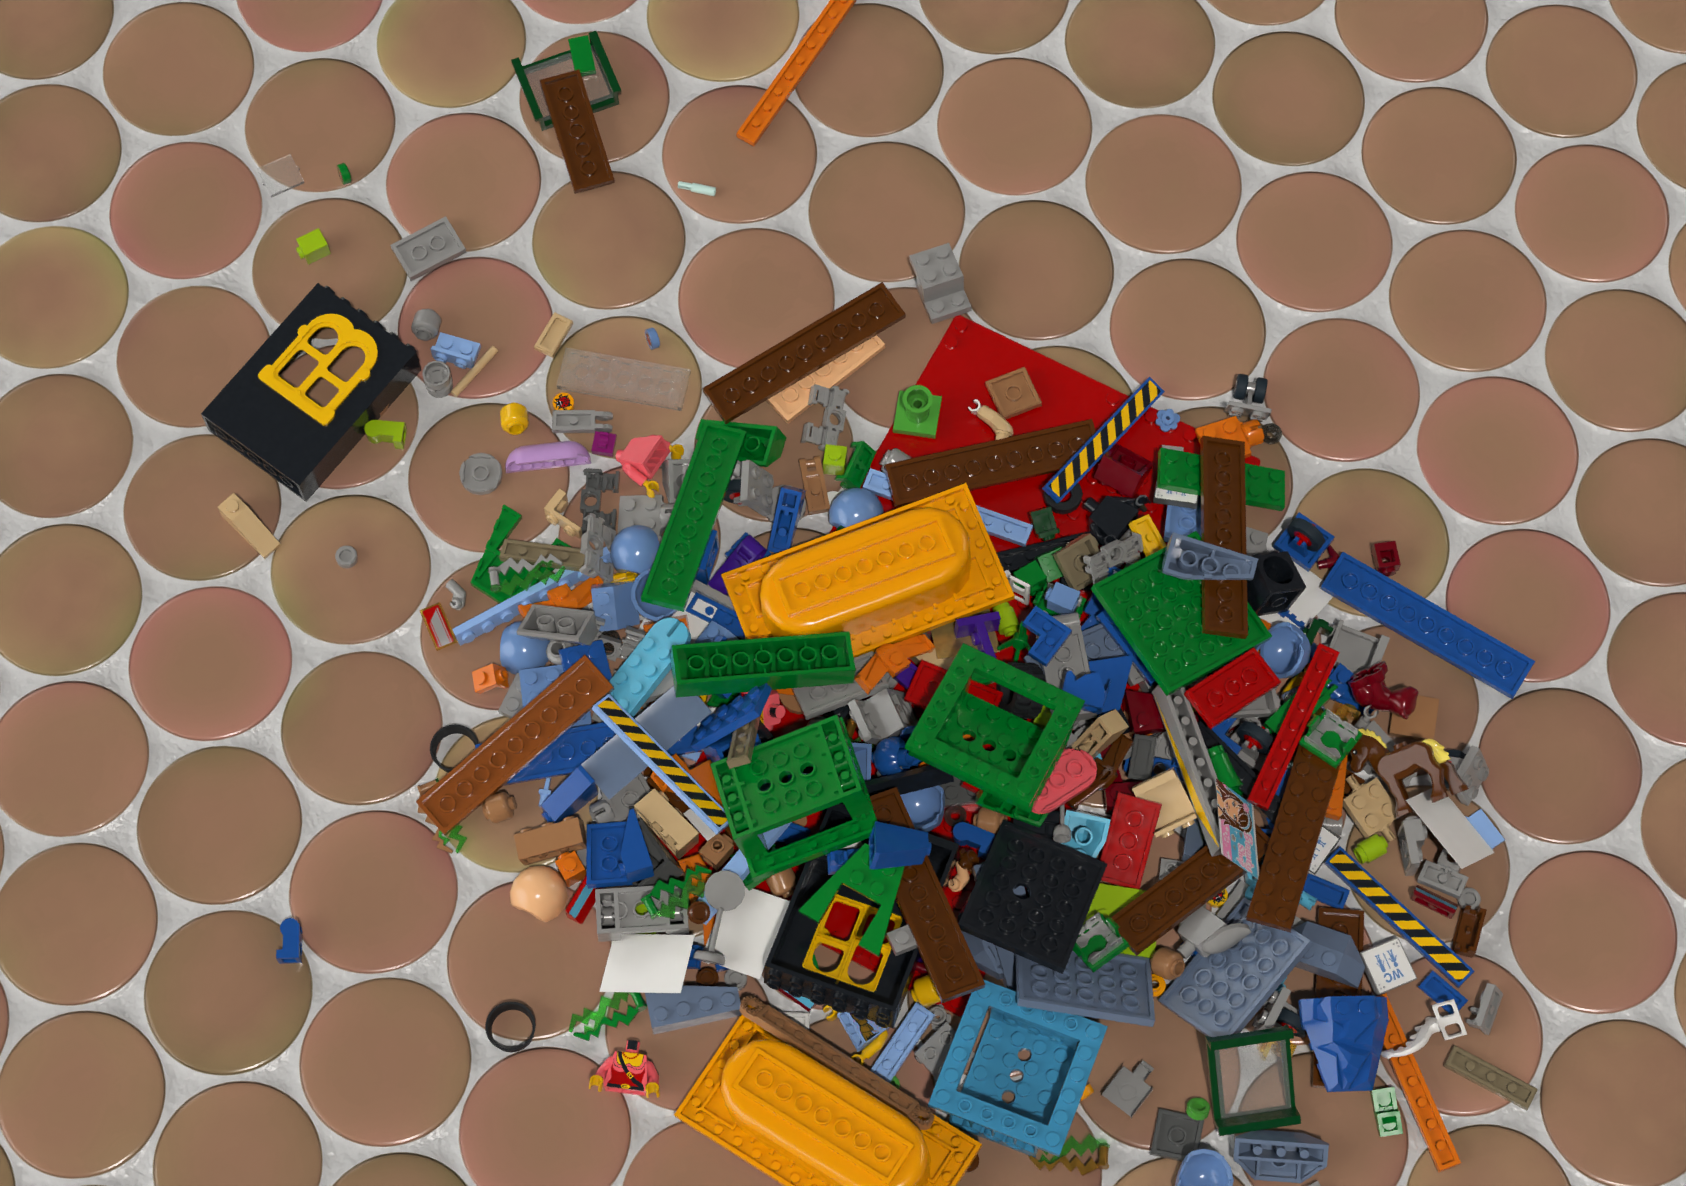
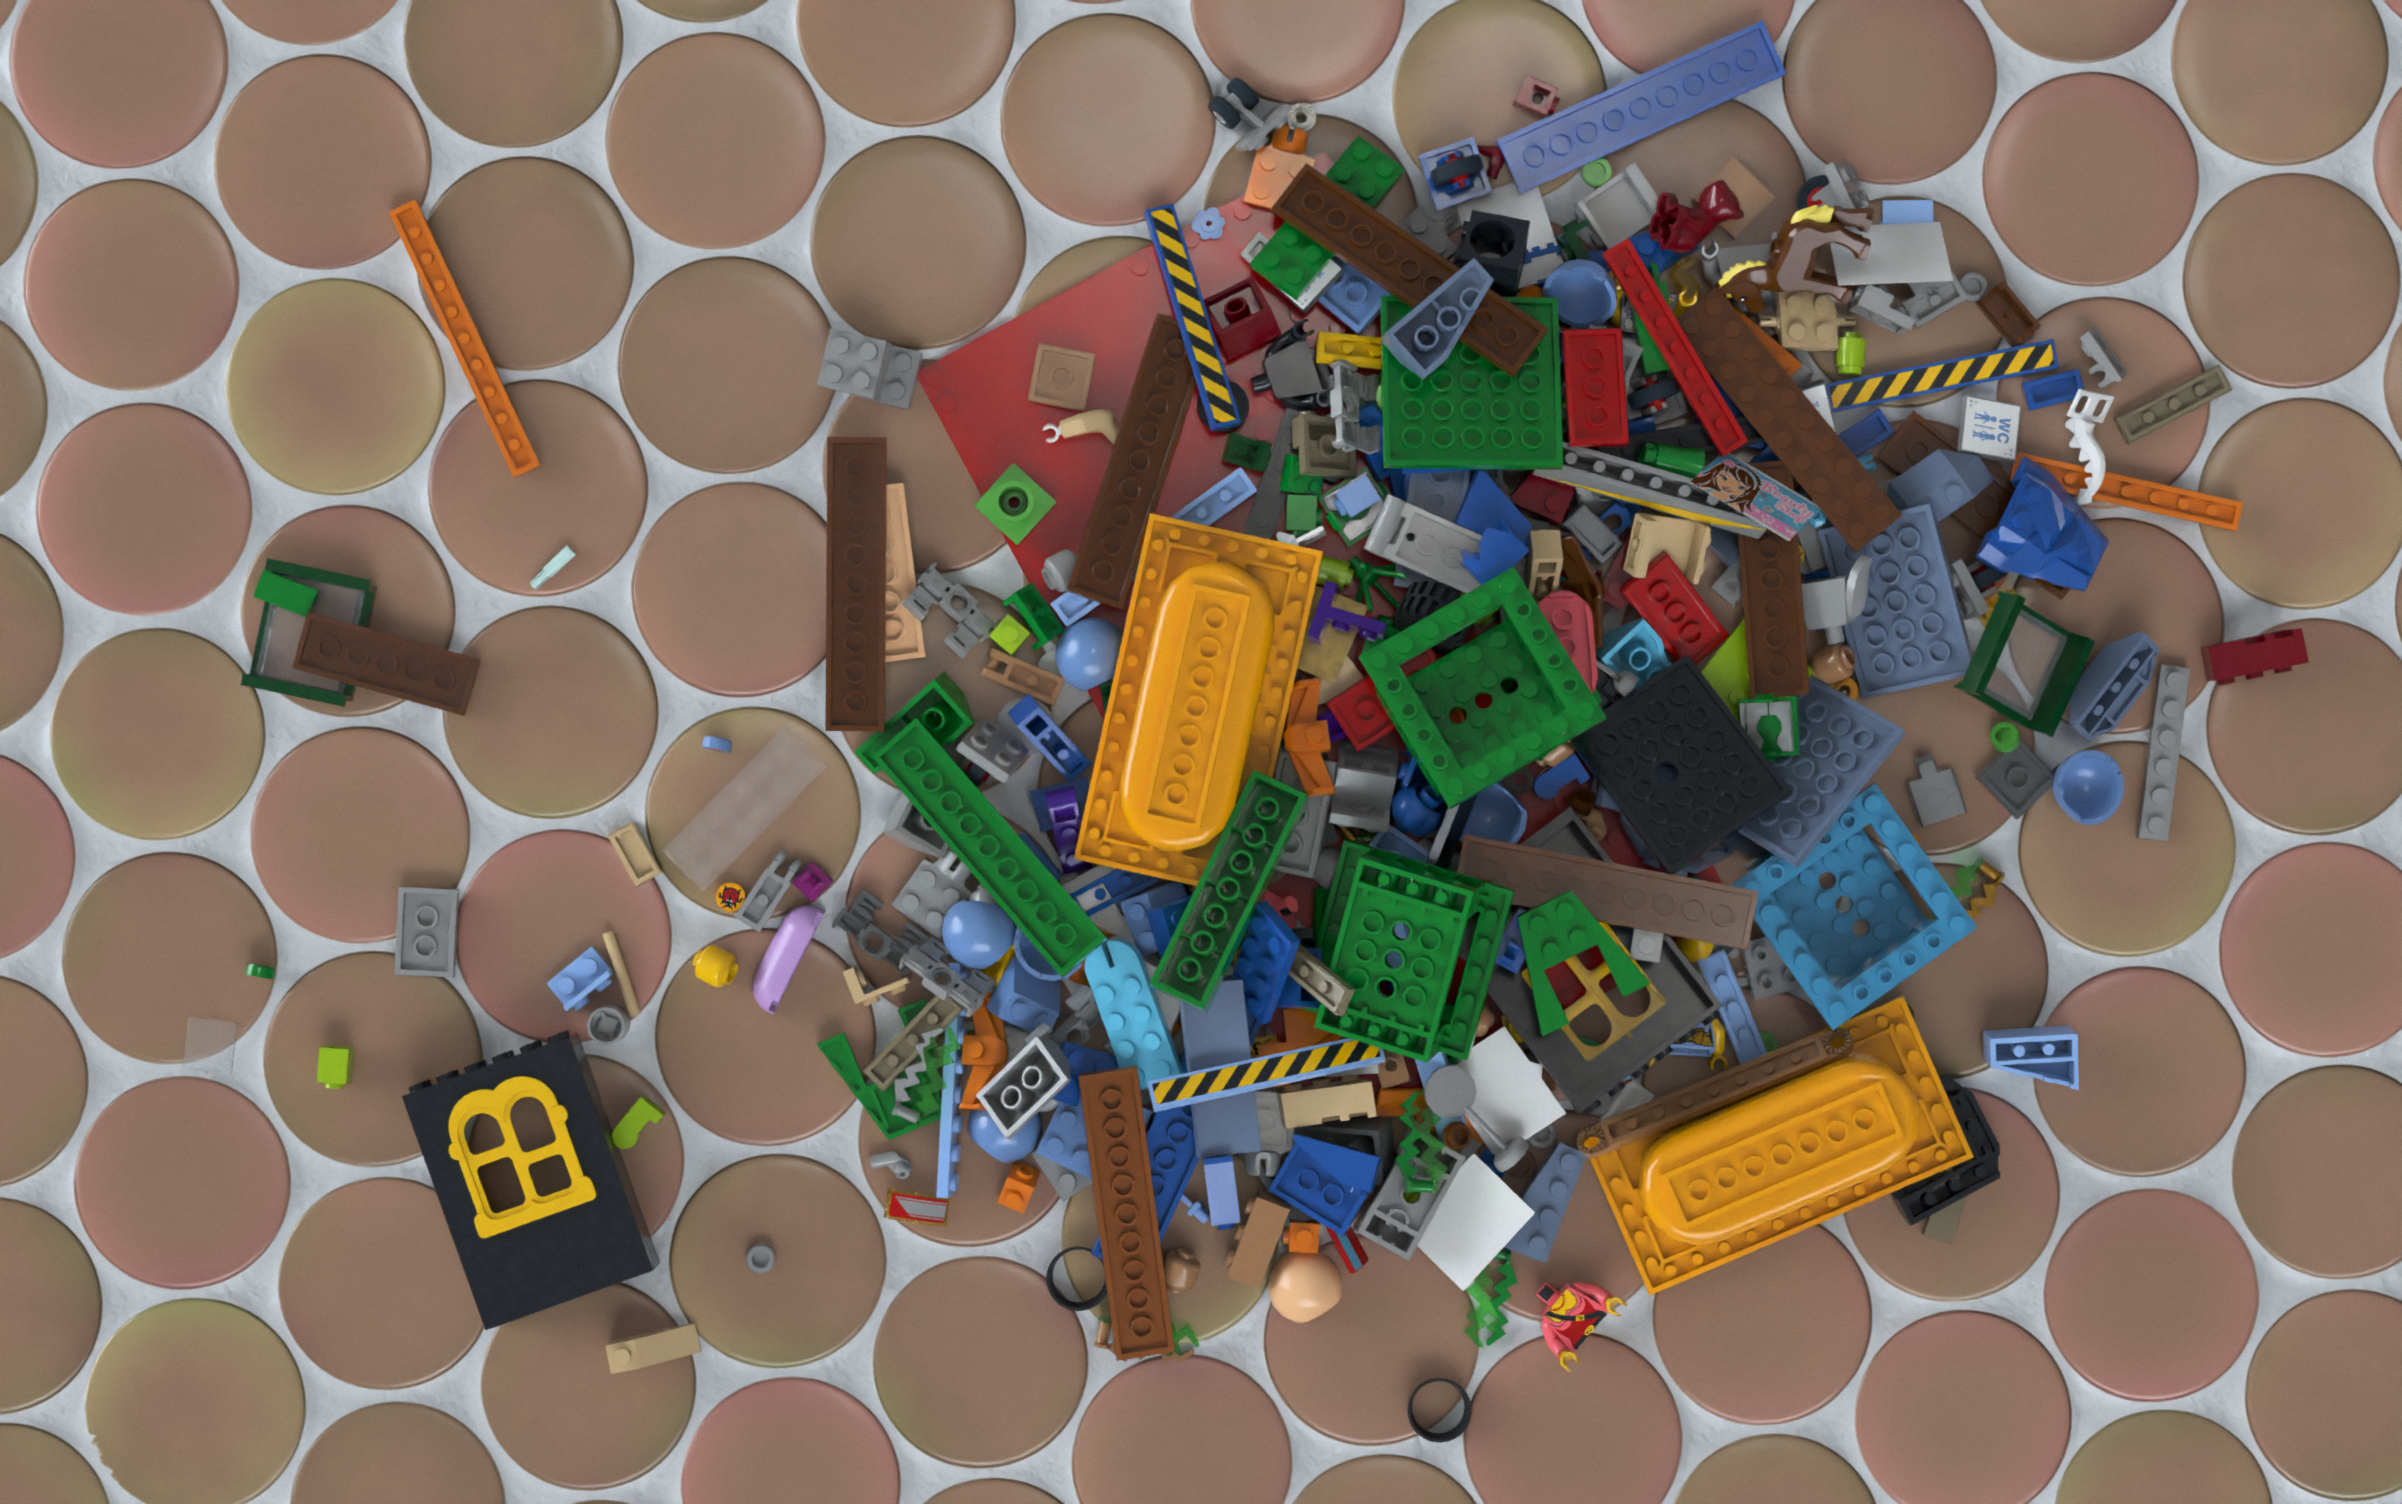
camera: 60 degrees left, 20 degrees up
light grey head [411,309,441,341] -> none
light grey tile [459,453,503,495] -> none
coral torso [616,435,684,498] -> none
blue slope [869,821,932,870] -> none
blue plate [1022,606,1072,667] -> none
piece [1299,709,1363,769] -> none
slope [1371,1086,1403,1137] -> none
dark red slope [1410,885,1458,919] -> none
none -> bright green tile [1581,158,1612,187]

